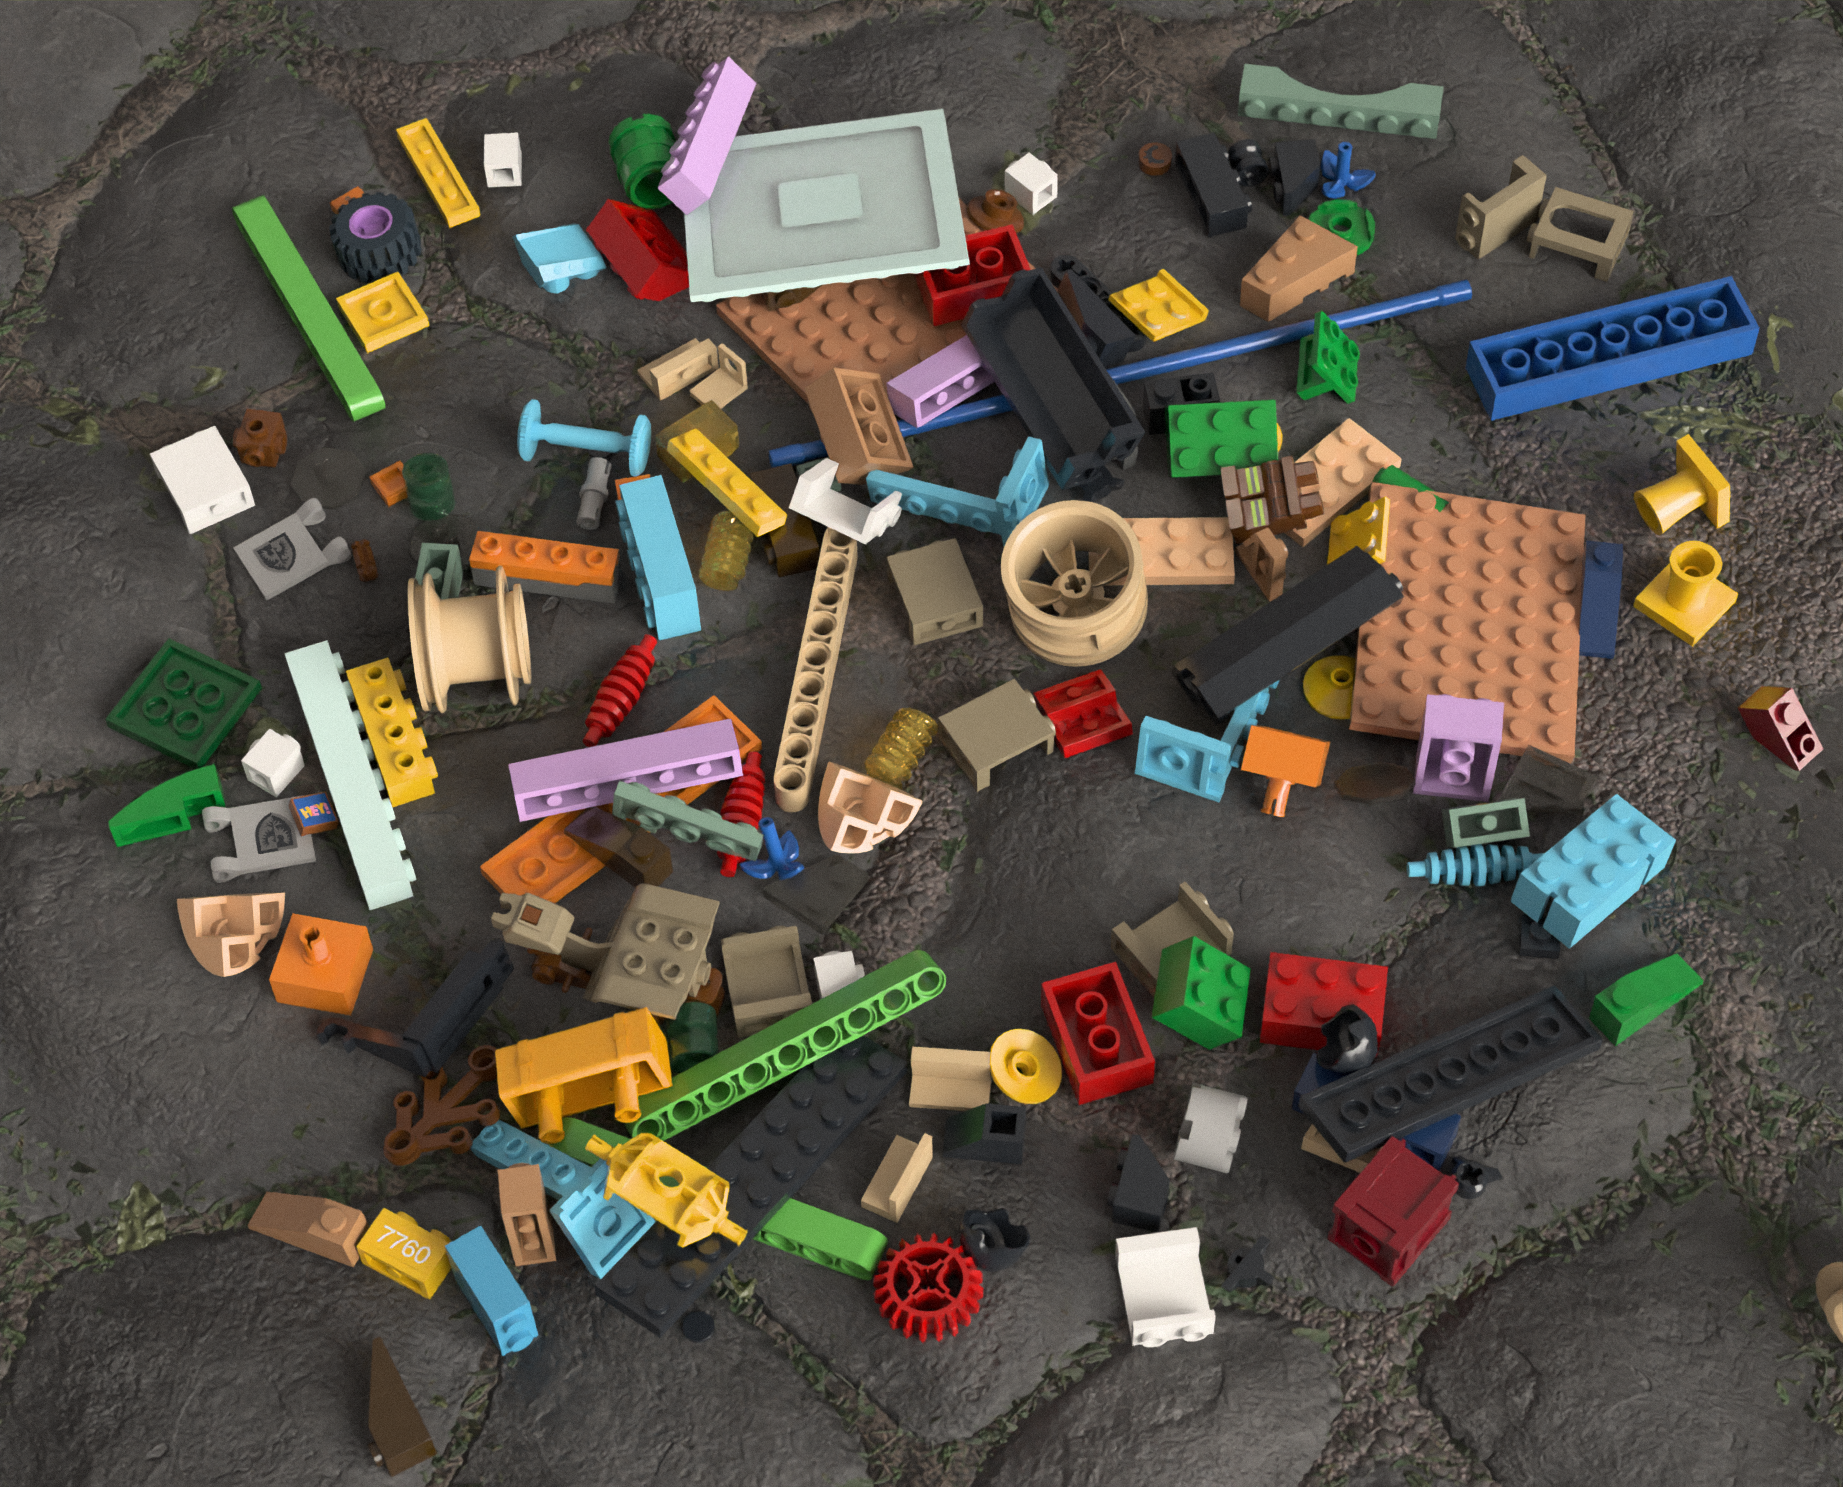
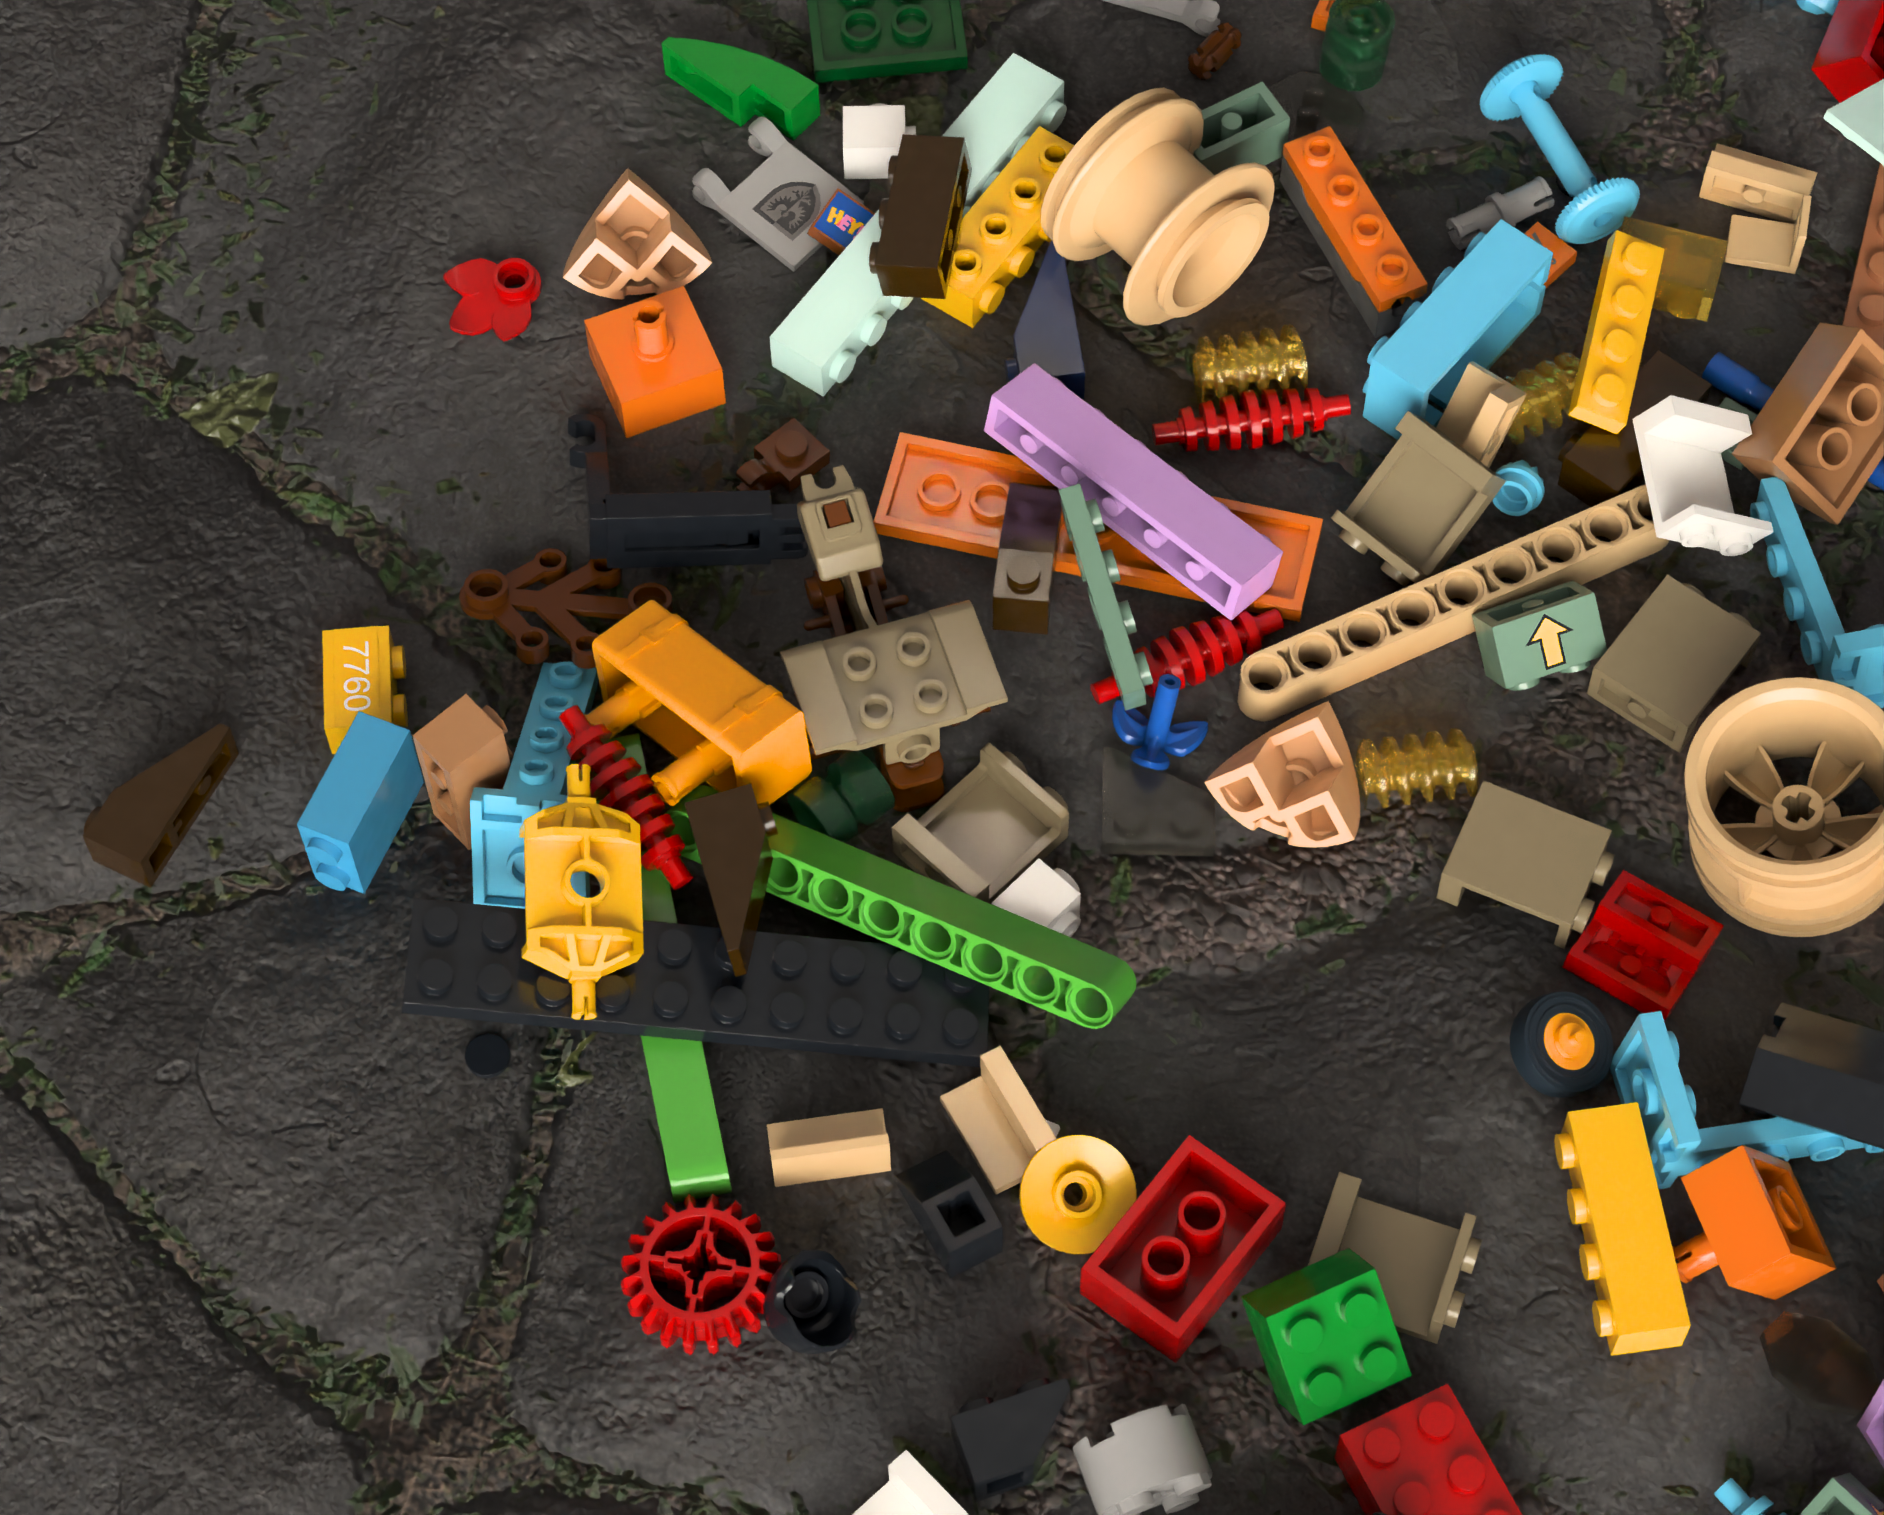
camera: 55 degrees right, 5 degrees up
medium nougat slope [247,1192,370,1268] -> none
none -> red plate [443,258,542,342]
none -> red piece [559,705,693,890]
none -> dark brown slope [684,783,778,977]
none -> reddish brown plate [736,418,830,493]
none -> dark brown brick [869,134,972,299]
none -> dark blue slope [1004,241,1085,400]
none -> clear yellow piece [1192,324,1308,404]
none -> dark tan panel [1331,411,1506,587]
none -> tan panel [1436,361,1527,468]
none -> brick [1472,580,1607,691]
none -> medium azure plate [1492,460,1545,516]
none -> black wheel [1510,991,1613,1098]
none -> yellow brick [1554,1102,1691,1356]

